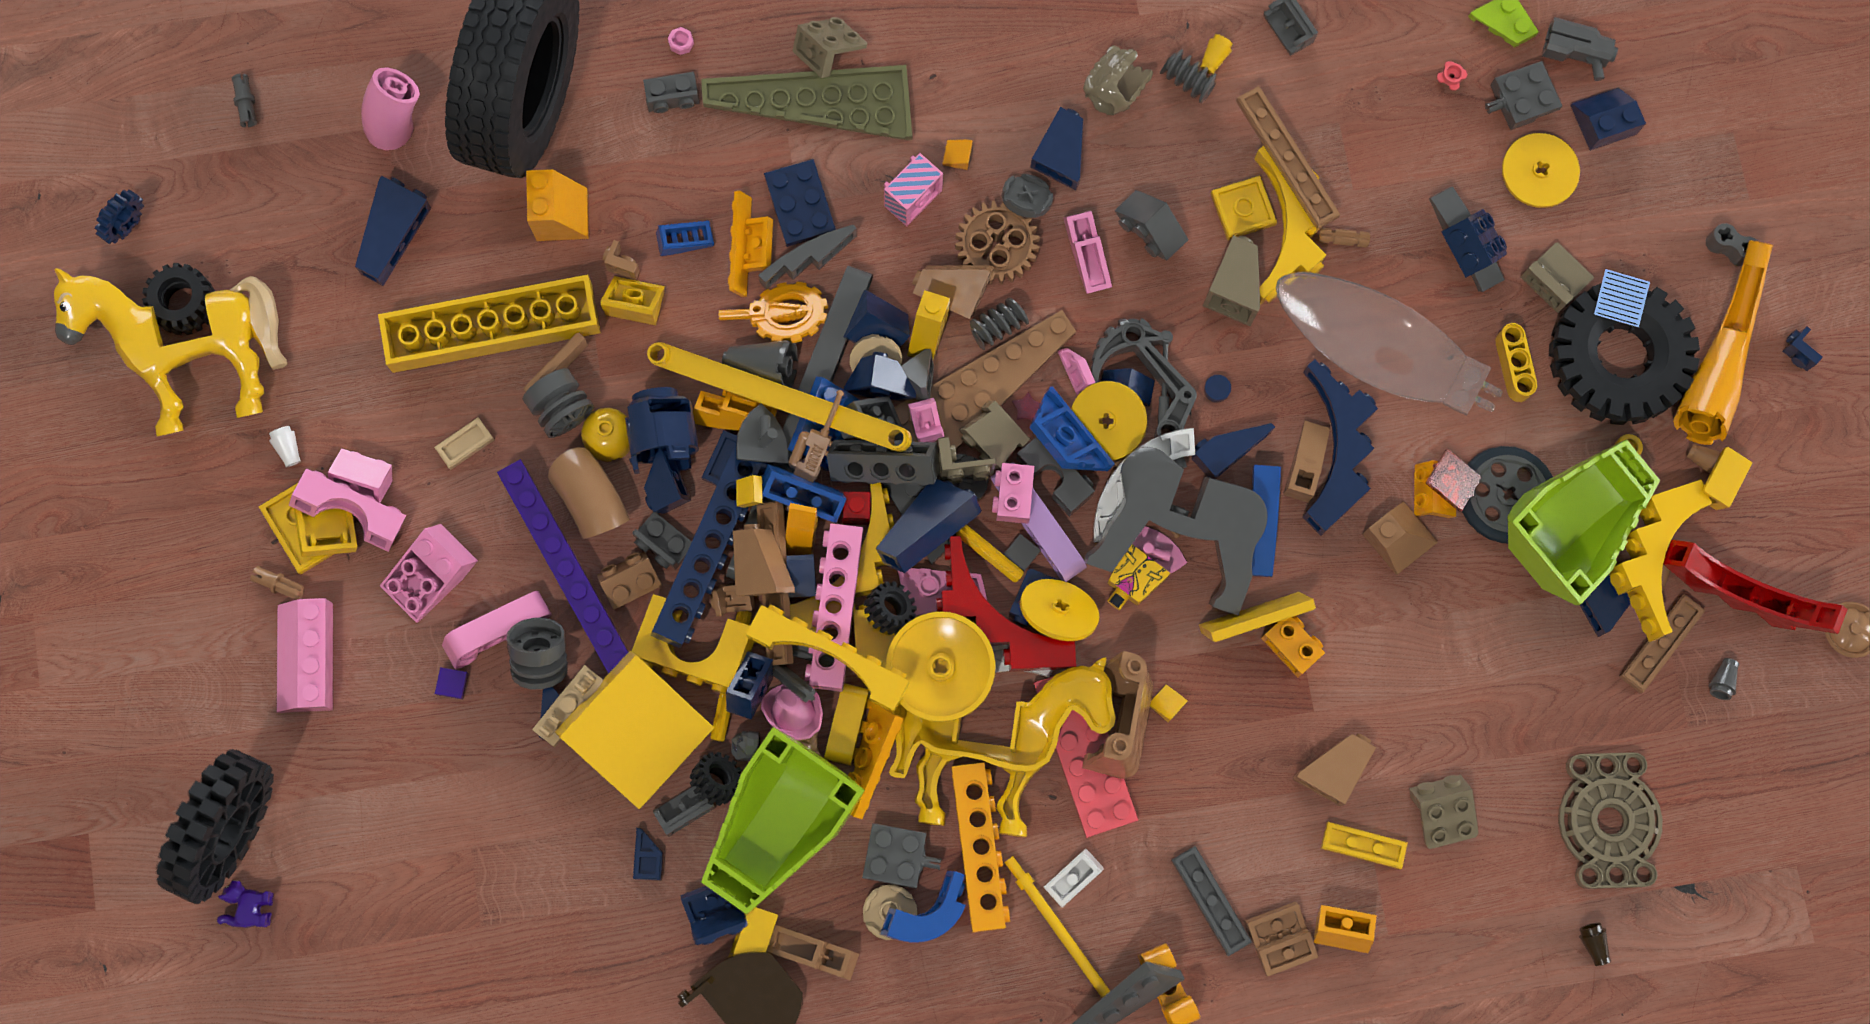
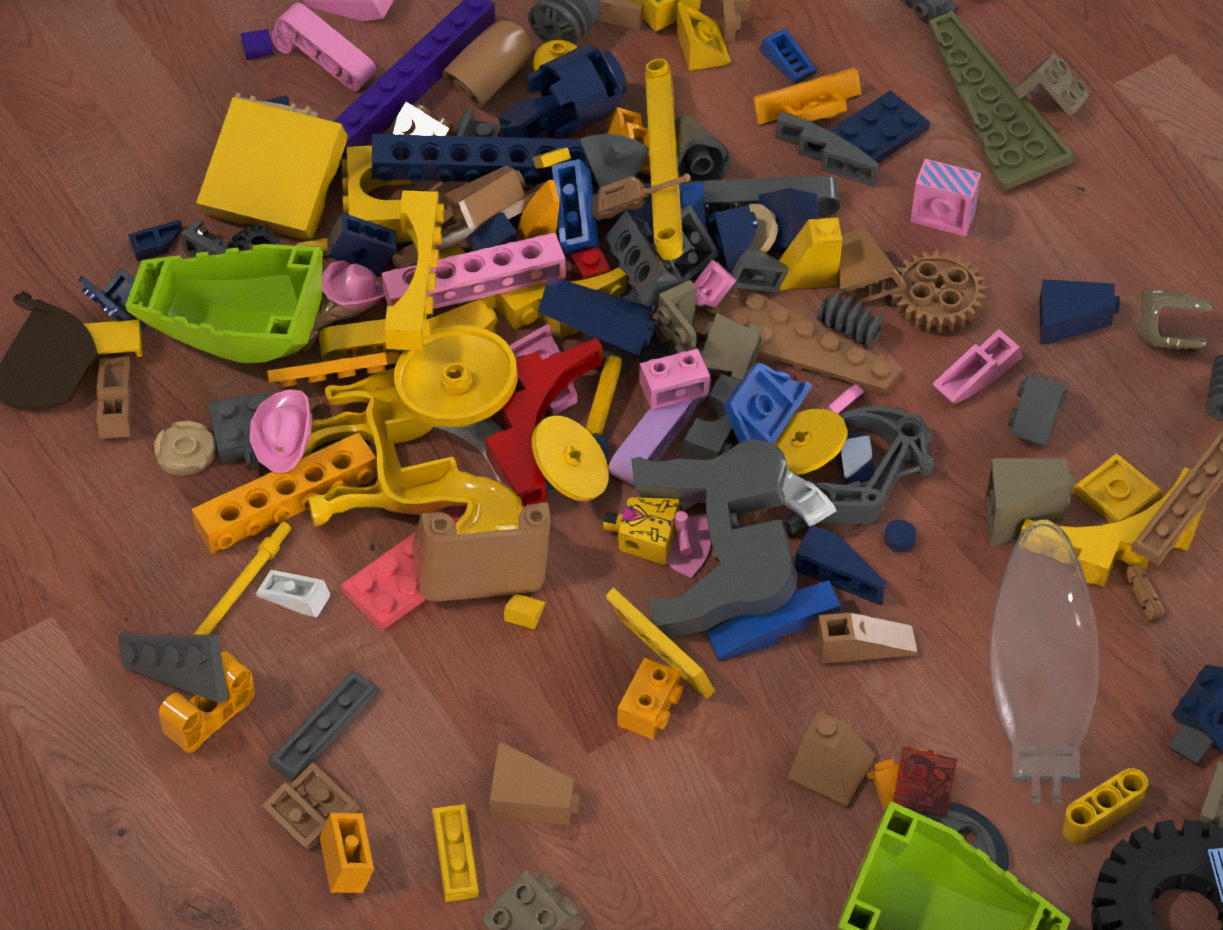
camera: 70 degrees right, 25 degrees down
dark grey wheel [506,618,568,689] -> none
light orange bar [719,281,828,343] -> none
dark grey axle [773,665,816,702] -> none
black tyre [864,581,917,634] -> none
blue arch [880,871,966,943] -> none
light orange slope [942,139,973,170] -> none
dark grey tile [1001,174,1054,218] -> none
dark grey tile [1003,534,1041,572] -> none
dark blue arch [1302,359,1378,536] -> none
none -> bright pink hat [250,389,320,473]

